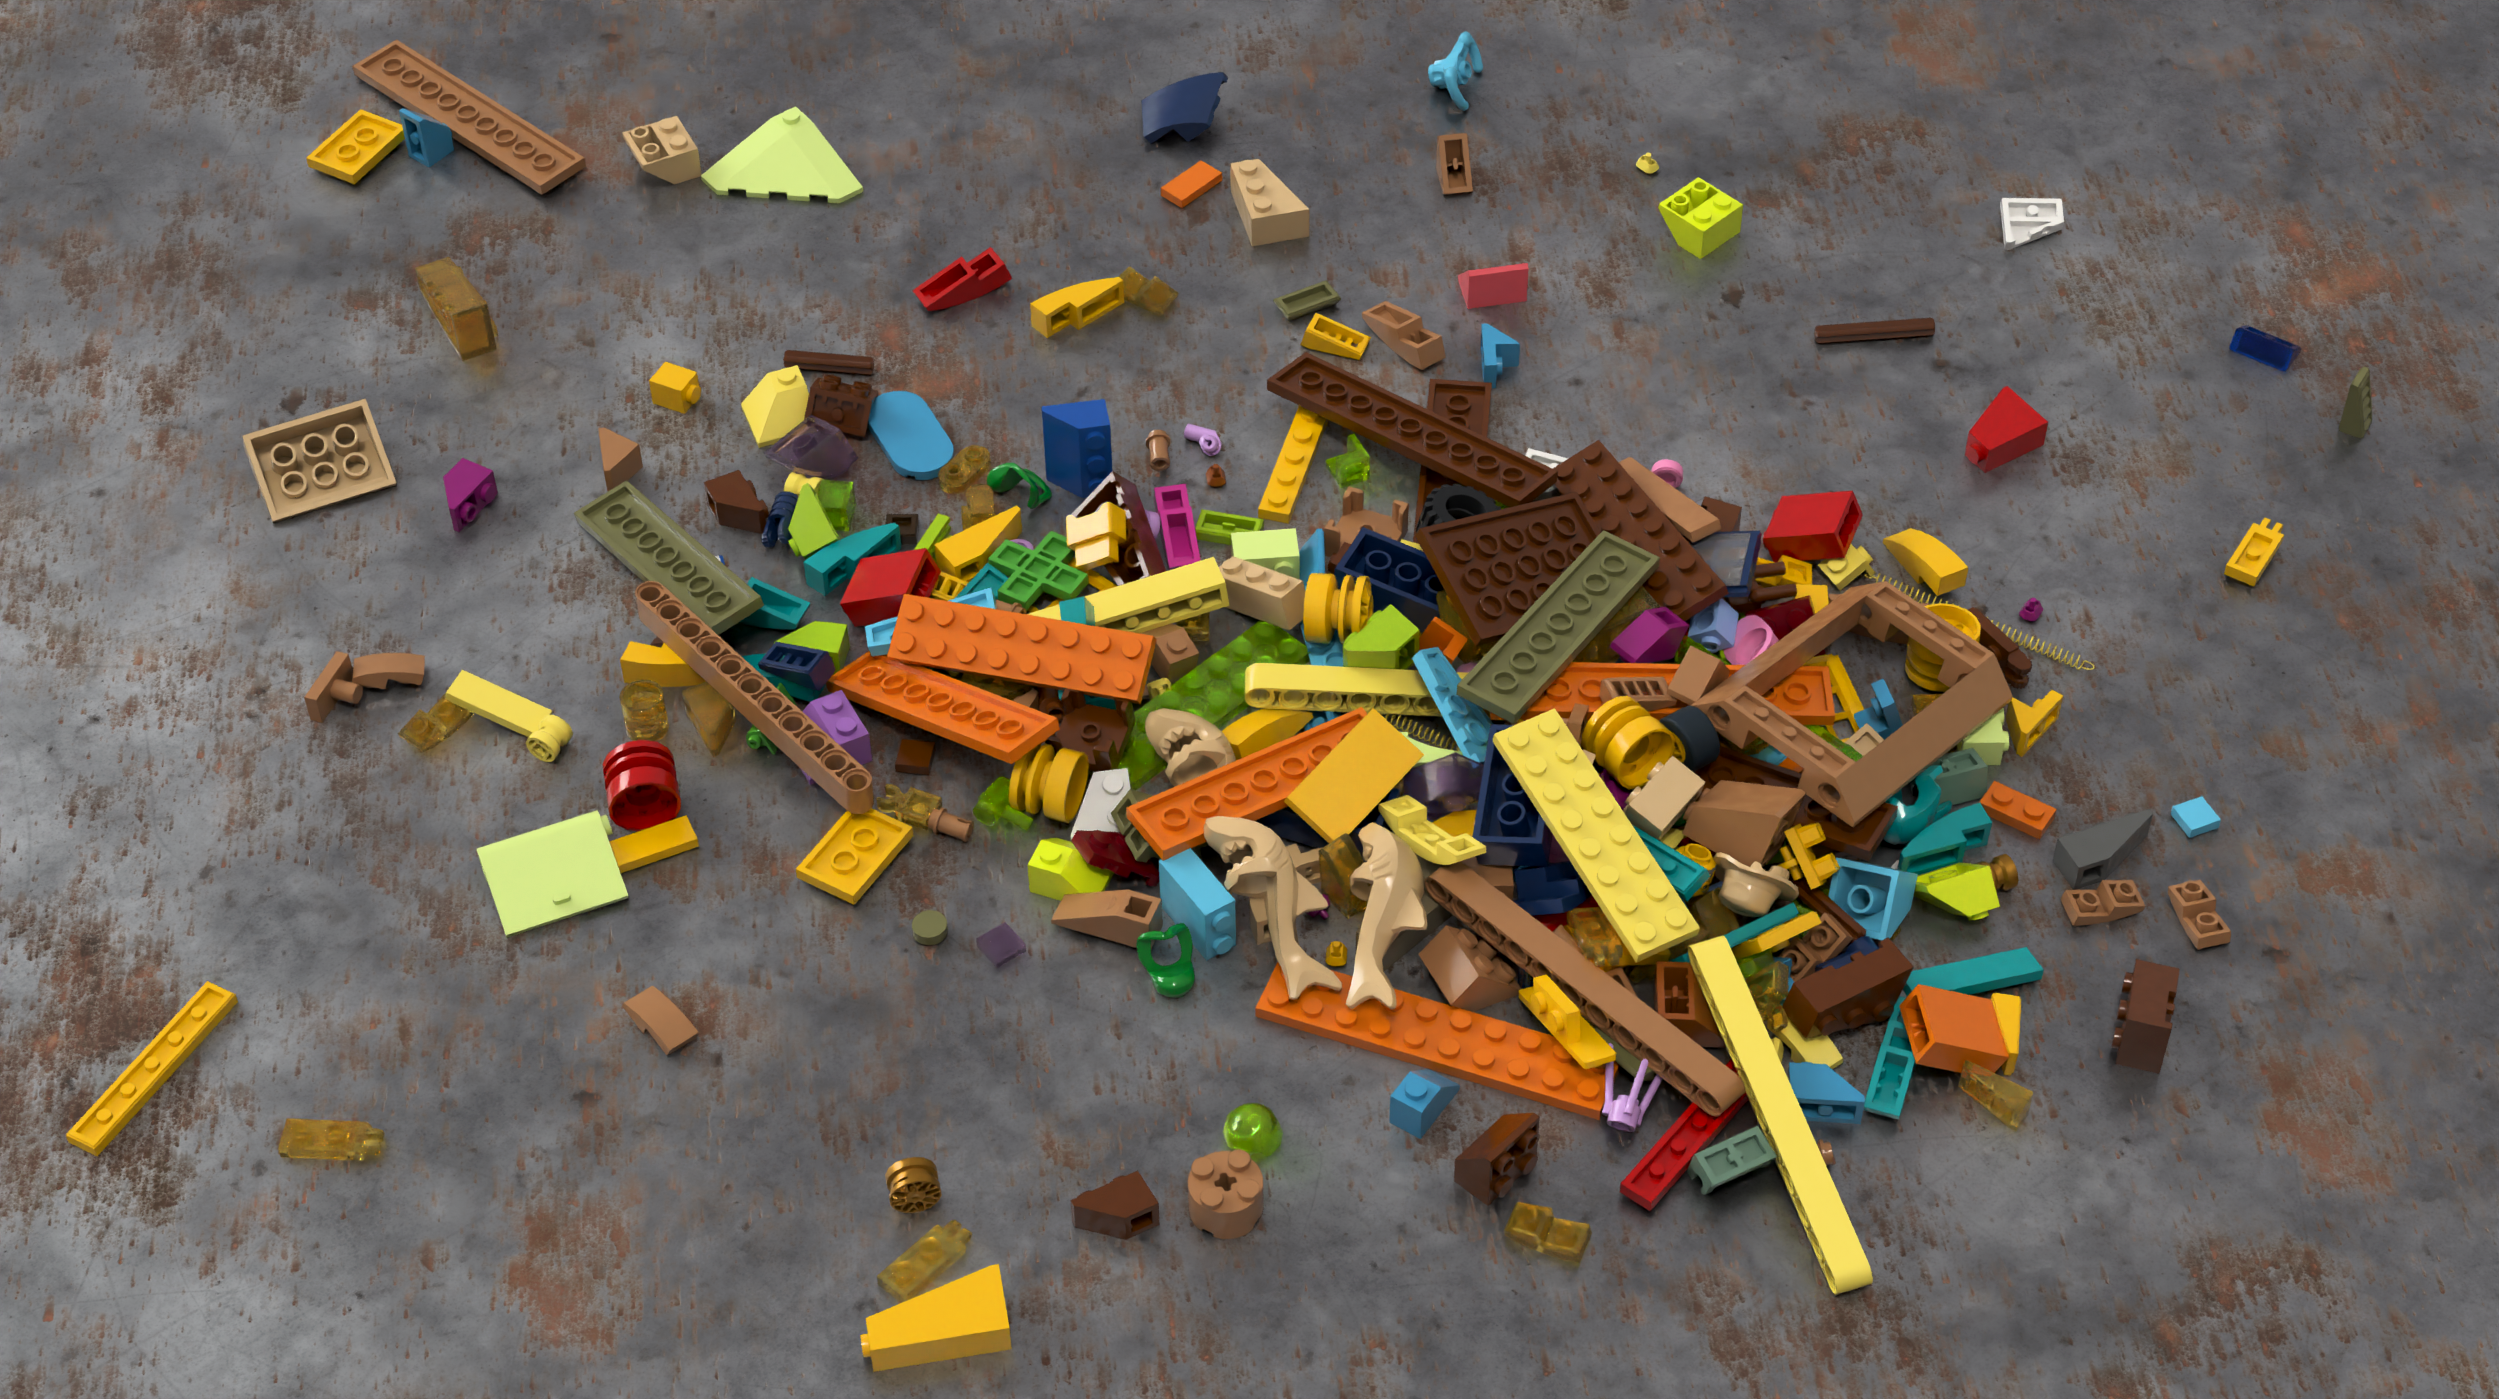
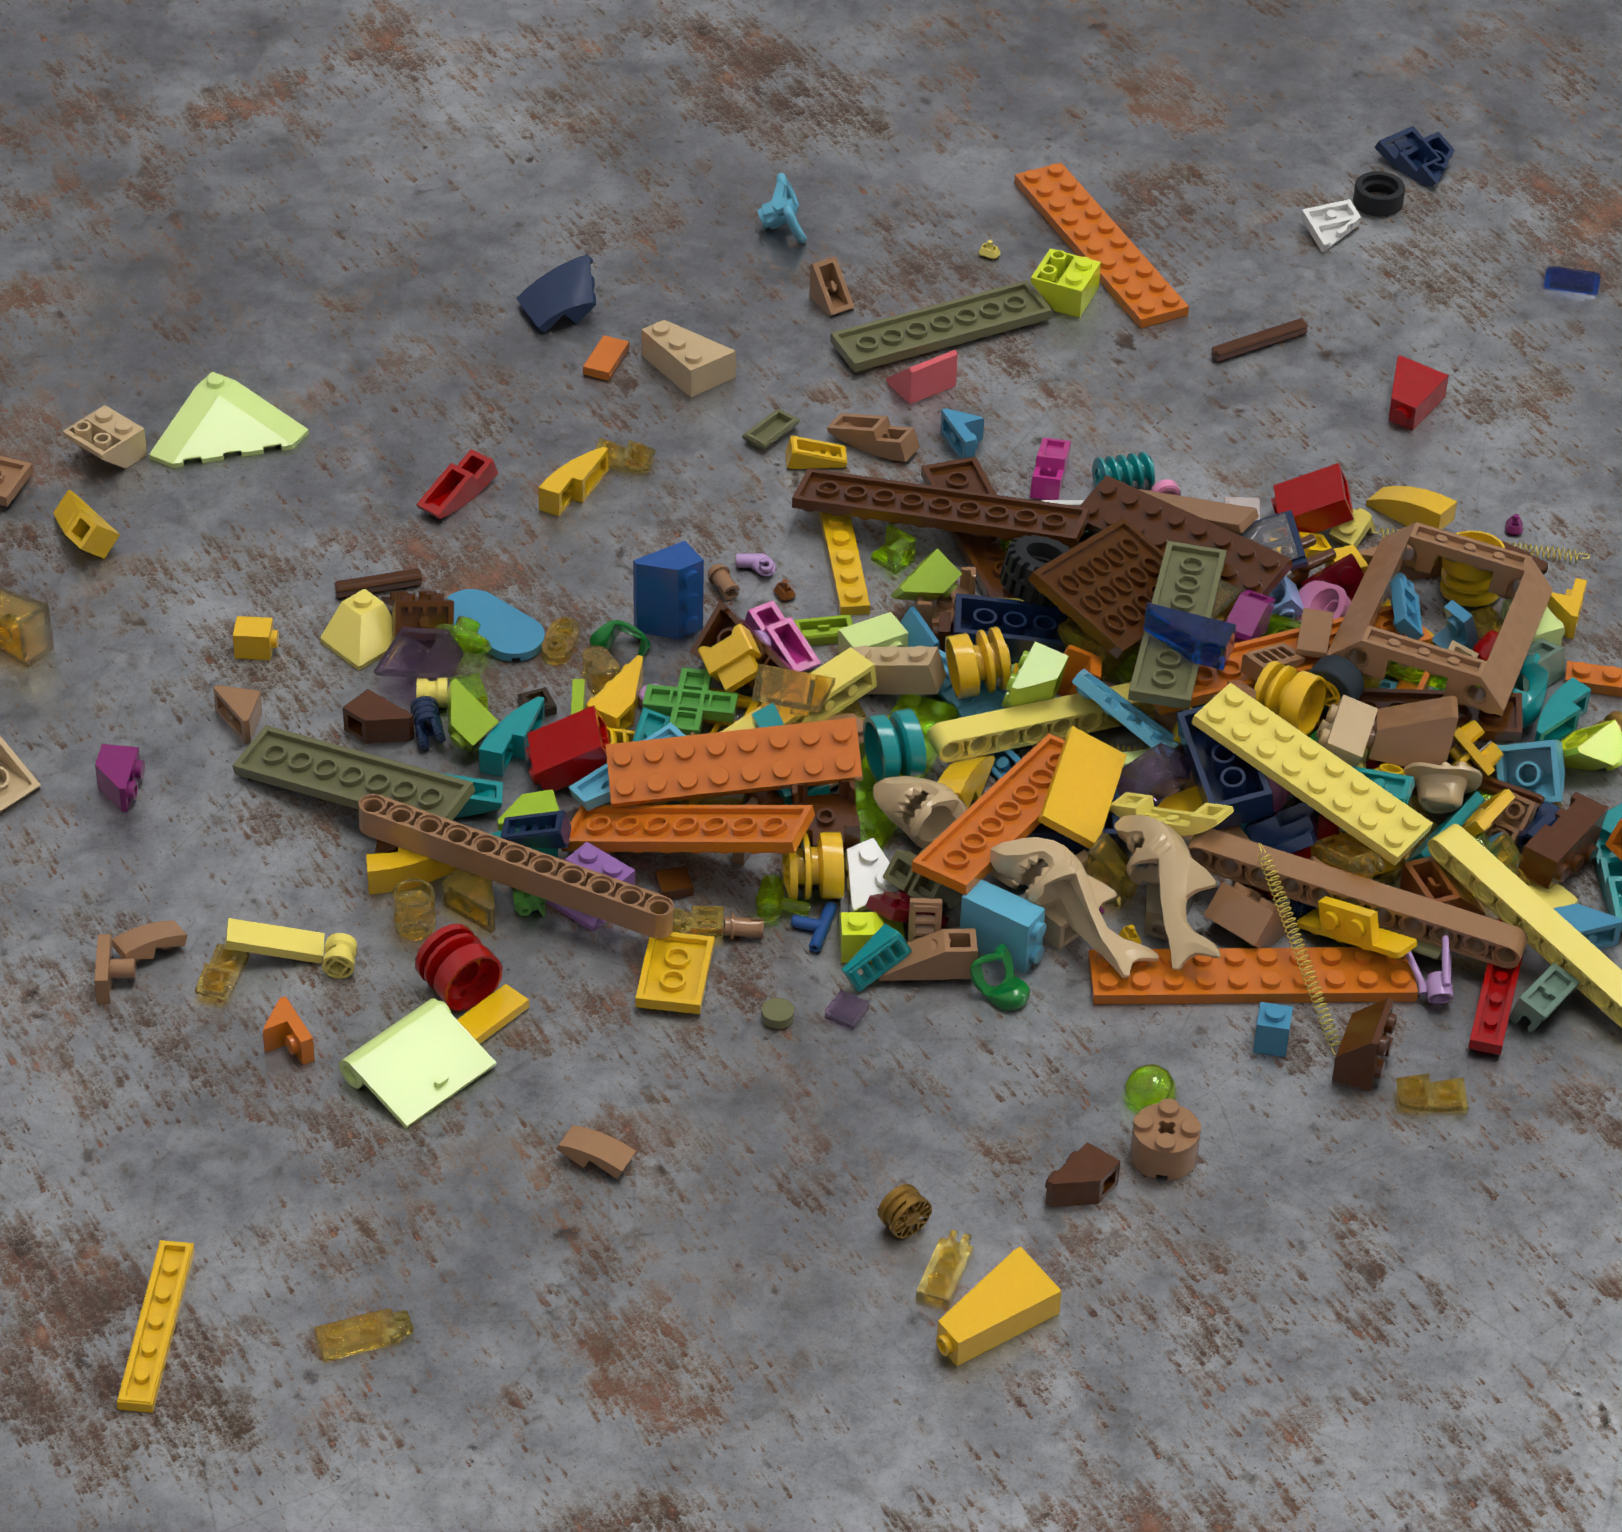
camera: 25 degrees left, 5 degrees down
none -> yellow slope [53,489,120,559]
none -> orange slope [263,996,315,1065]
none -> clear neon green piece [434,616,492,654]
none -> clear yellow slope [752,664,836,717]
none -> blue piece [791,902,837,952]
none -> olive plate [830,280,1052,373]
none -> teal slope [842,924,912,992]
none -> teal wheel [863,708,927,782]
none -> lime slope [890,548,962,601]
none -> medium nougat slope [907,898,942,943]
none -> orange plate [1014,162,1189,329]
none -> dark pink slope [1030,437,1071,500]
none -> teal piece [1092,451,1155,489]
none -> clear blue slope [1143,603,1236,670]
none -> light yellow piece [1257,843,1341,1055]
none -> black tyre [1353,171,1405,216]
none -> dark blue slope [1374,126,1455,187]
none -> dark azure hinge [1390,573,1423,640]

